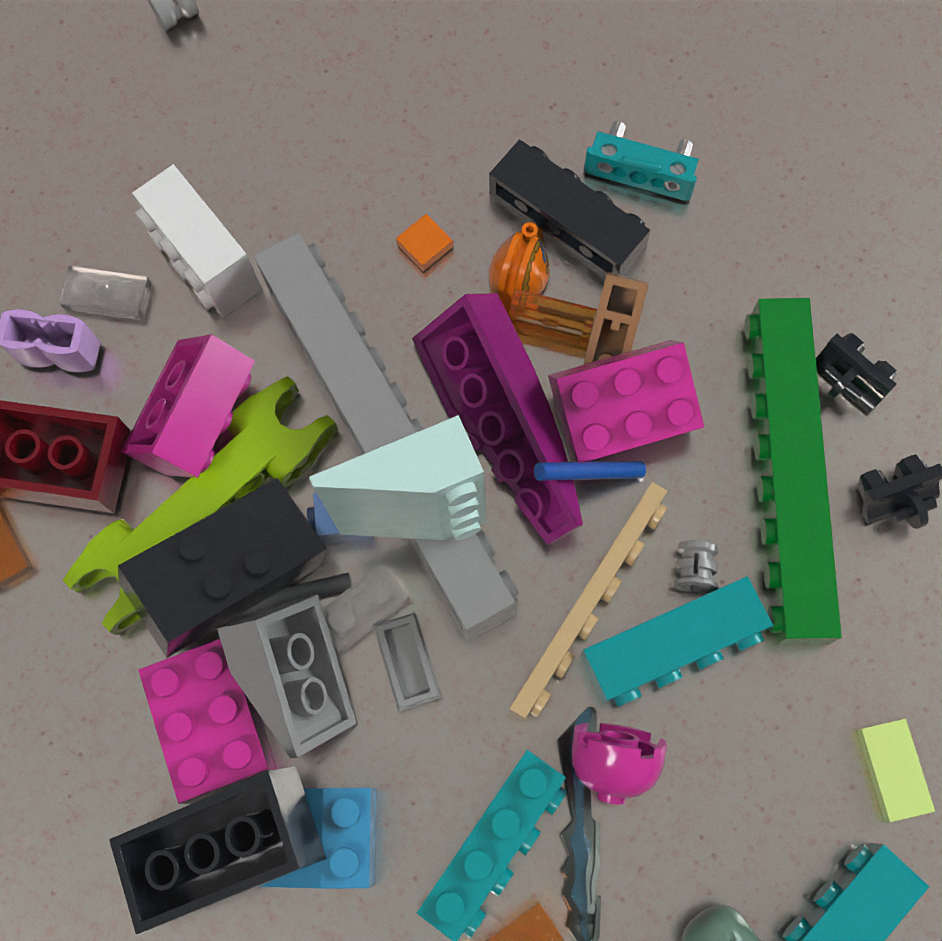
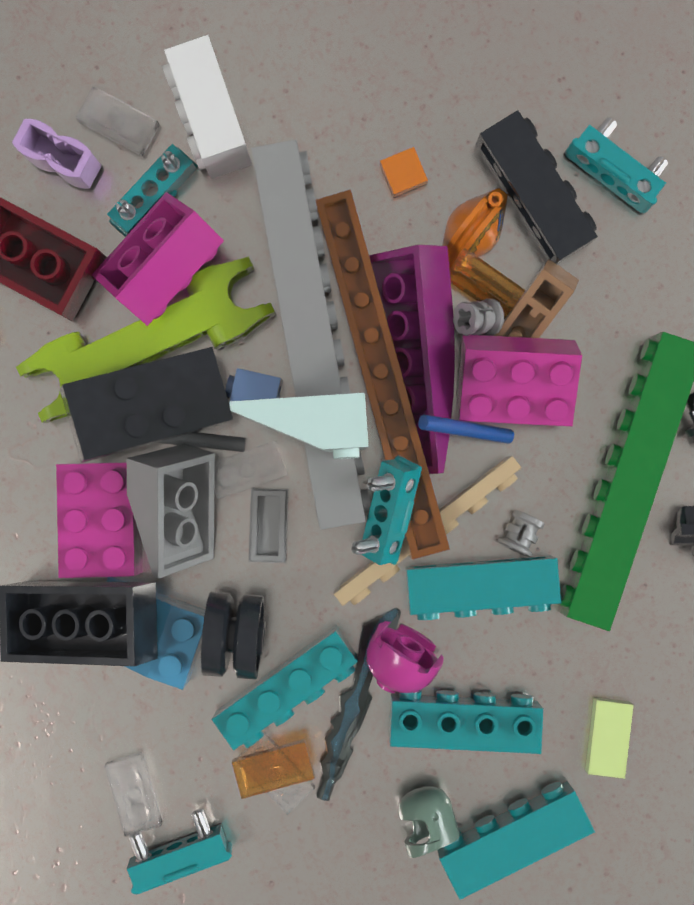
camera: 20 degrees right, 15 degrees up
none -> teal piece [107,143,198,237]
none -> black wheel [201,591,266,679]
none -> dark orange plate [315,189,450,559]
none -> teal piece [351,455,422,565]
none -> teal brick [389,690,544,754]
none -> light grey bush [453,299,504,336]

